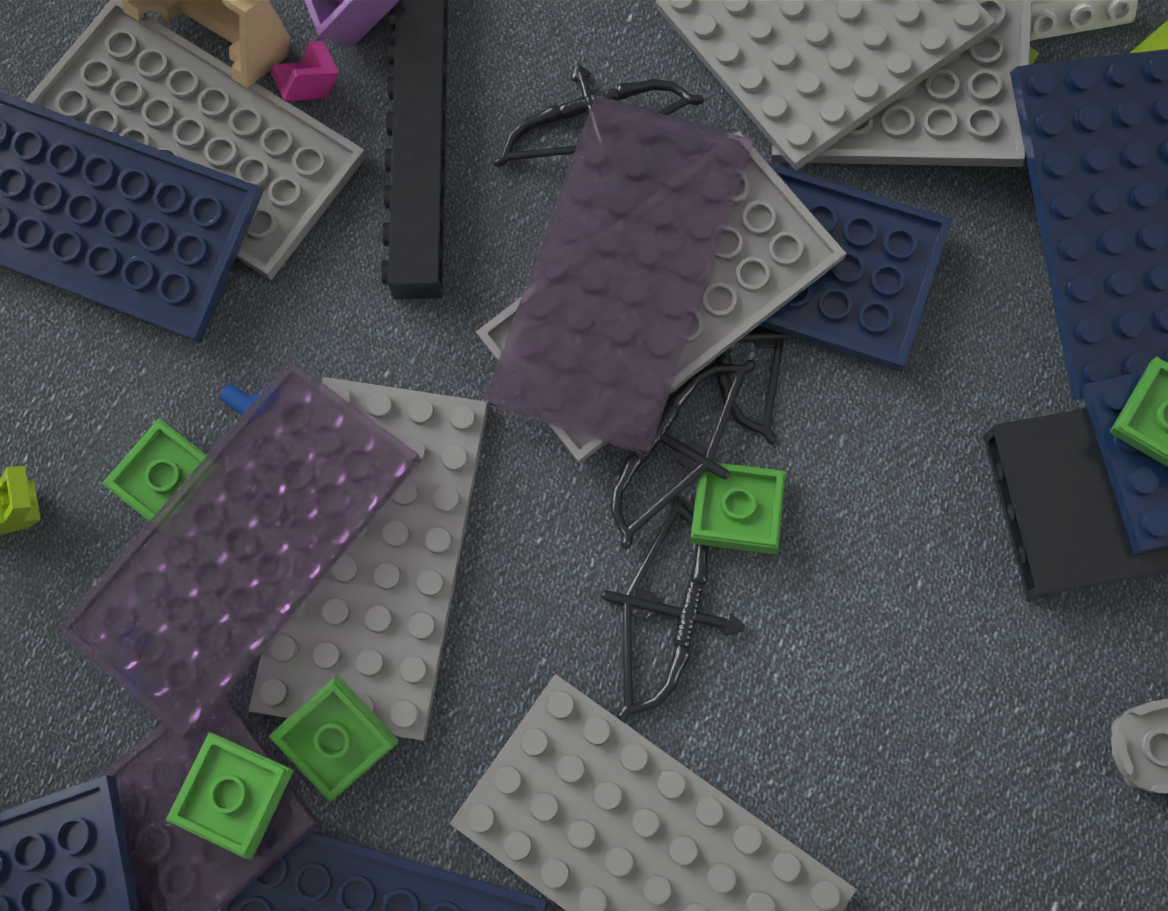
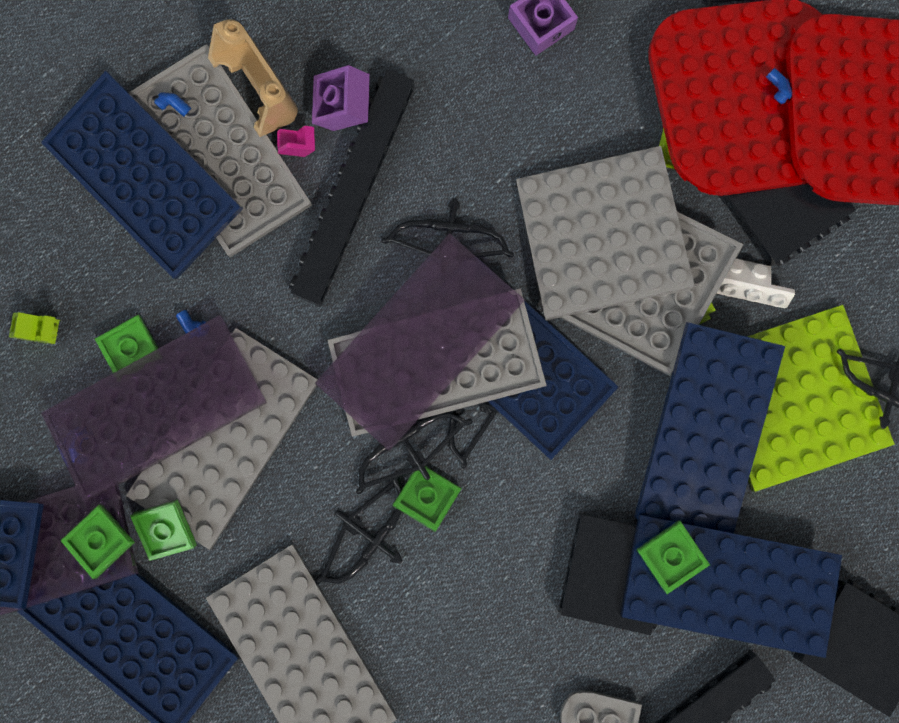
camera: 15 degrees right, 10 degrees up
none -> blue arm [154,92,192,117]

